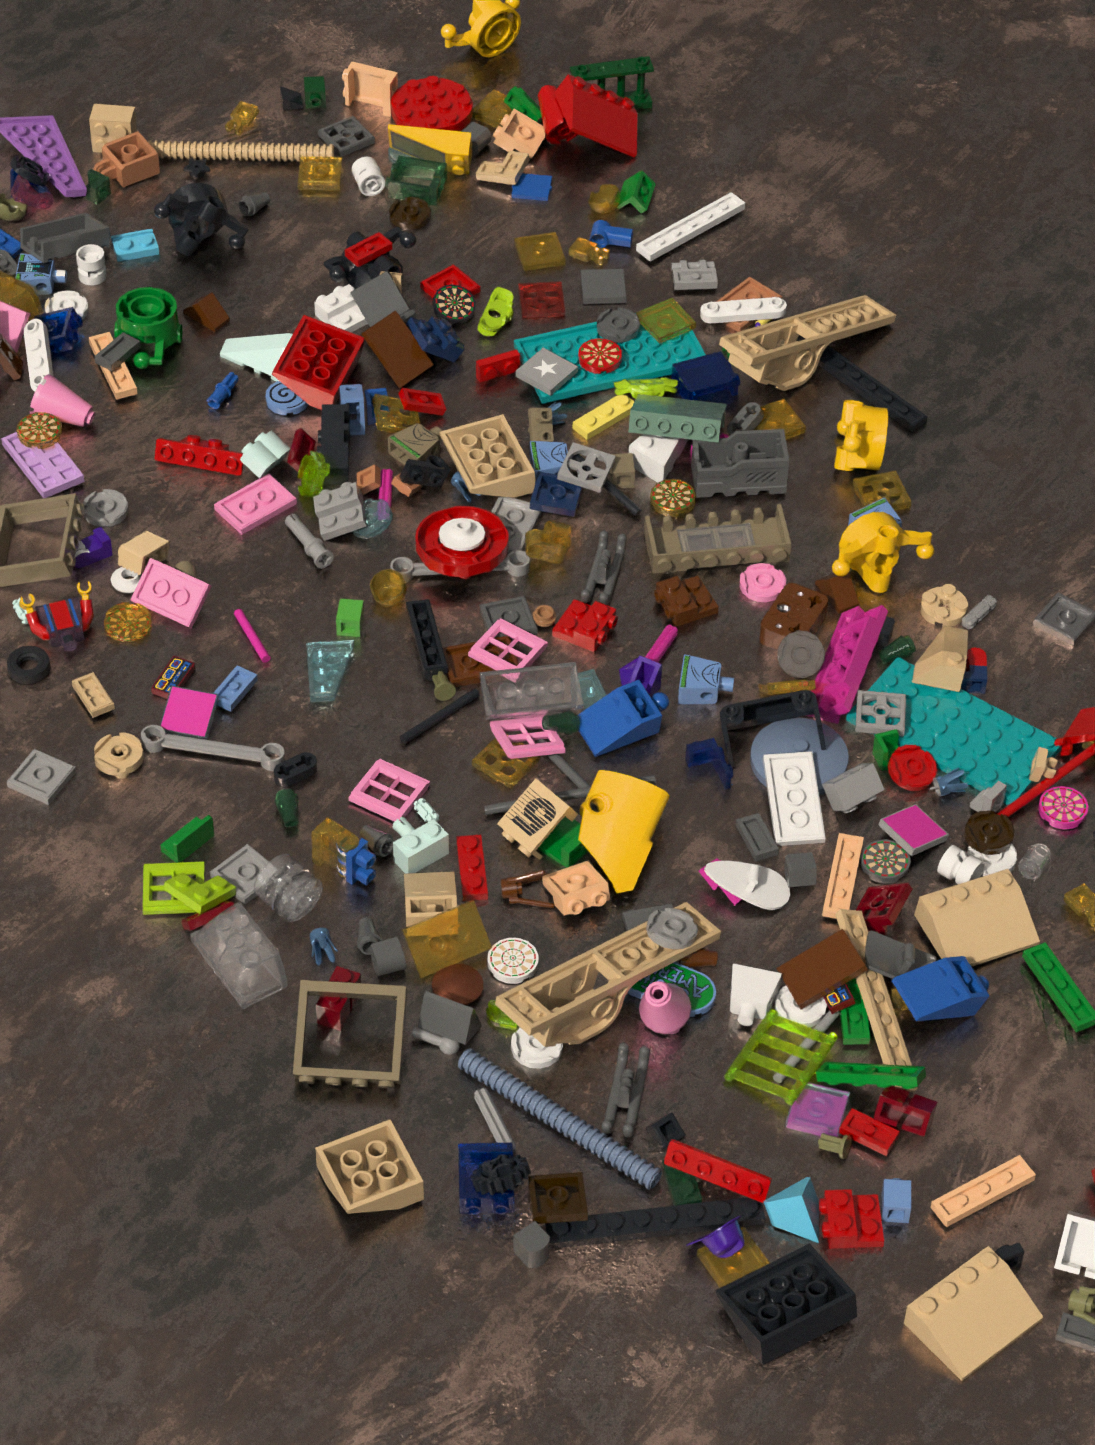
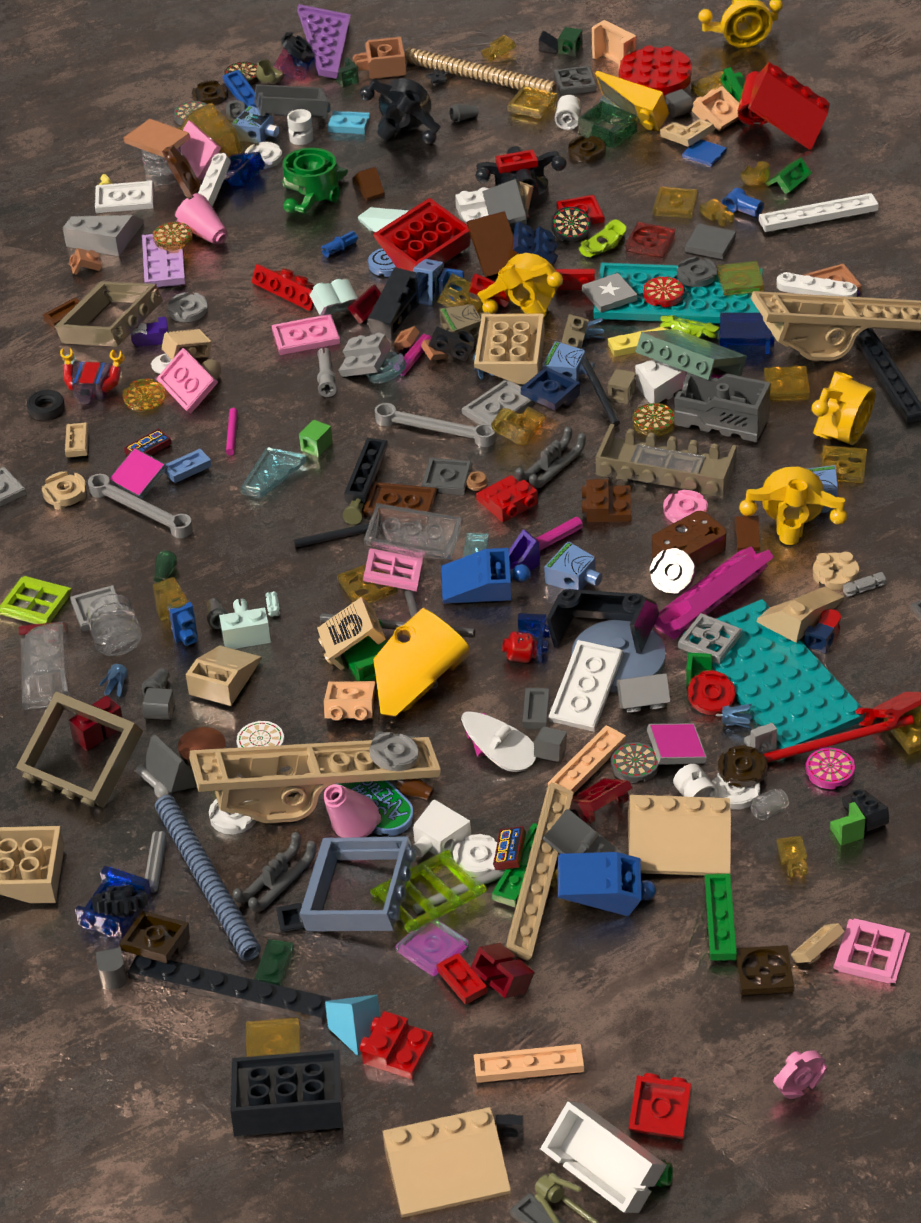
camera: 30 degrees right, 5 degrees down
tan brick [89,104,137,153] -> none
light nougat plate [89,332,137,400] -> none
dark grey tile [94,332,141,372] -> none
green panel [160,815,215,863] -> none
lime plate [163,872,236,914] -> none
black beam [274,752,317,787] -> none
clear neon green plate [298,451,330,498] -> none
bright pink piece [348,759,430,822] -> none
clear yellow hair [370,569,407,607] -> none
clear yellow tile [401,900,492,978] -> none
red piece [415,506,509,579] -> none
red plate [456,835,488,901] -> none
bright pink piece [468,618,548,680] -> none
reddish brown plant [501,870,555,908] -> none
clear green cone [542,711,580,735] -> none
light grey piece [557,442,616,493] -> none
dark green fence [570,56,654,110] -> none
red bracket [664,1139,772,1203] -> none
light grey plate [671,259,718,290] -> none
dark purple piece [686,1215,745,1258] -> none
dark grey beam [727,402,764,435] -> none
clear yellow piece [759,679,816,695] -> none
reddish brown tile [776,929,868,1009] -> none
green plate [816,1062,926,1089] -> none
olive piece [818,1133,852,1159] -> none
black tile [877,617,895,651] -> none
clear green cone [879,635,916,664] -> none
medium blue brick [881,1178,911,1223] -> none
tan tile [1029,747,1058,783] -> none
none -> sand blue window [299,837,416,931]
none -> yellow piece [477,253,563,317]
none -> red head [502,631,538,663]

